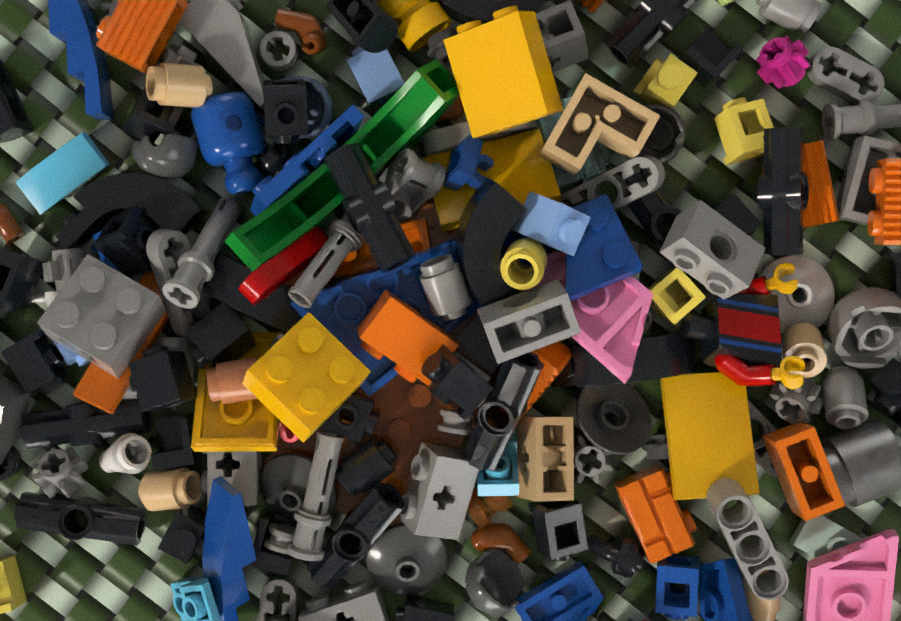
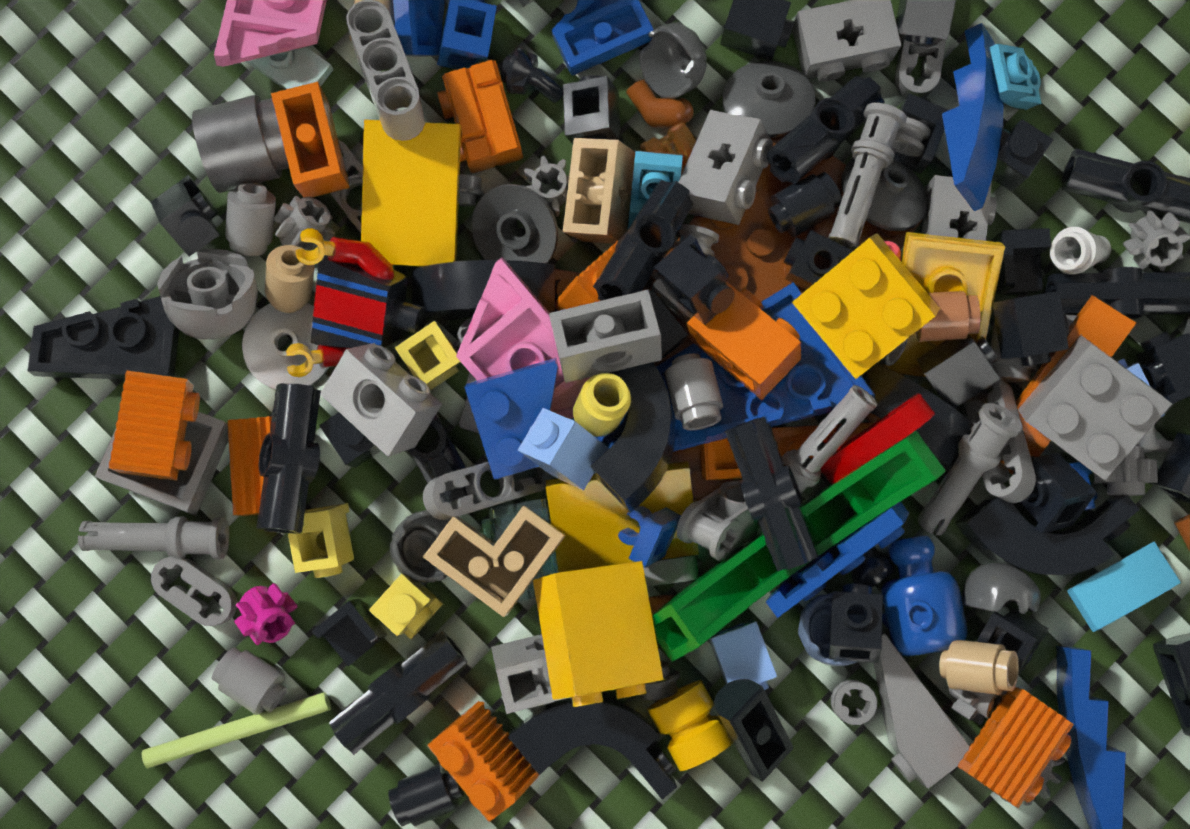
camera: 170 degrees left, 5 degrees down
tan brick [138,467,202,511] -> none
dark orange arm [275,8,326,55] -> none

